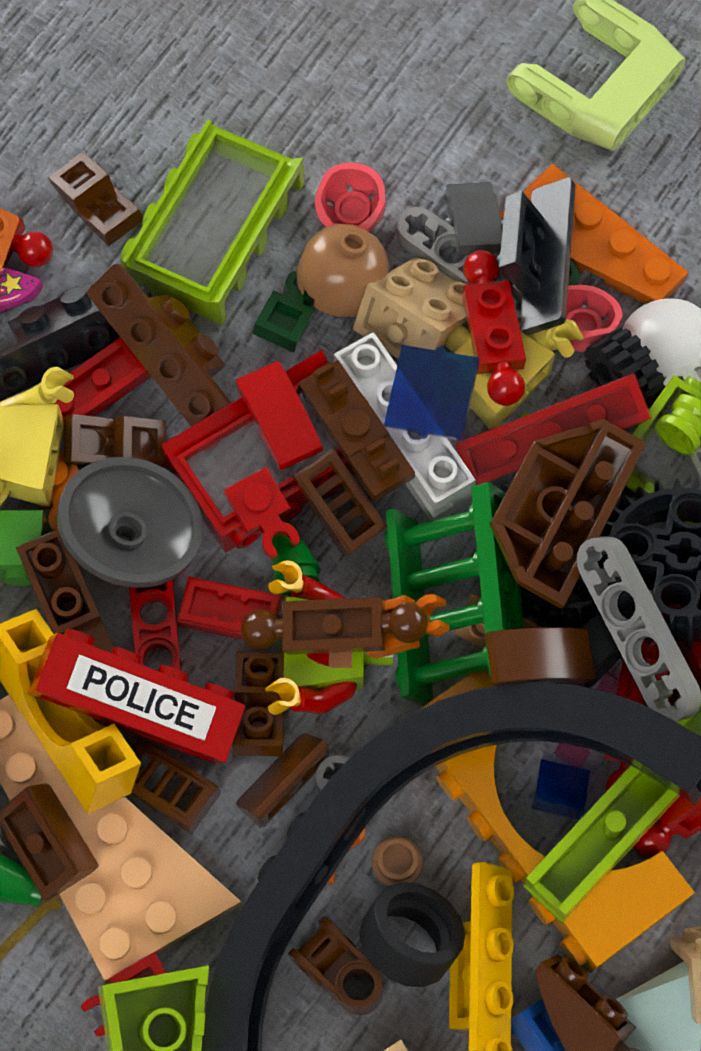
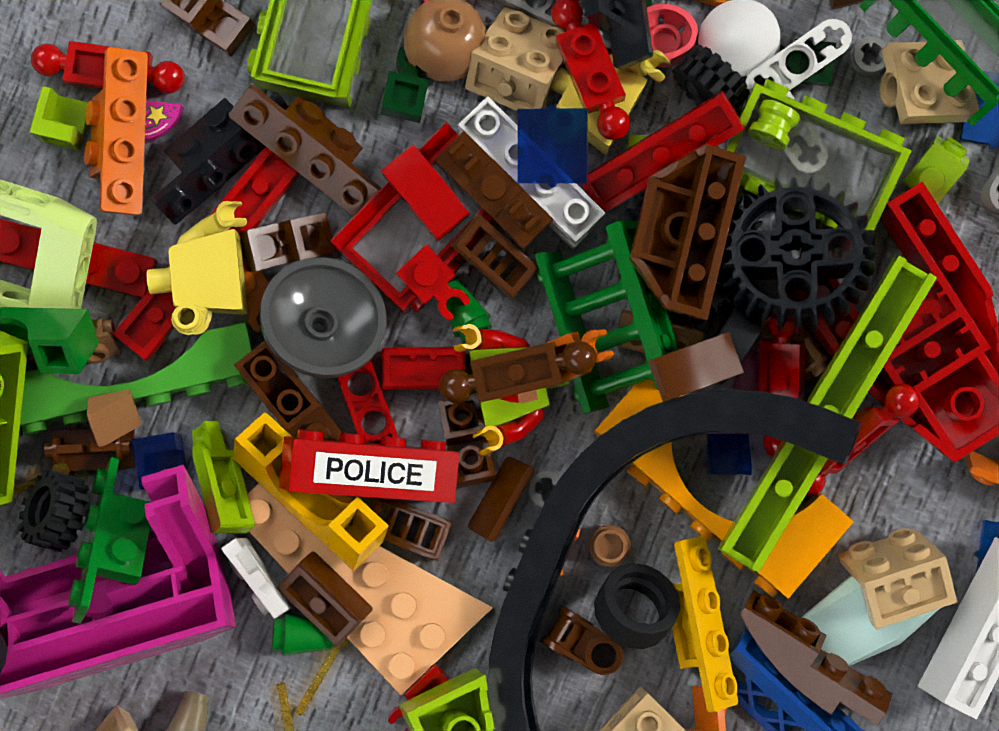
camera: 15 degrees left, 15 degrees up
light grey beam [577,536,701,722] -> none

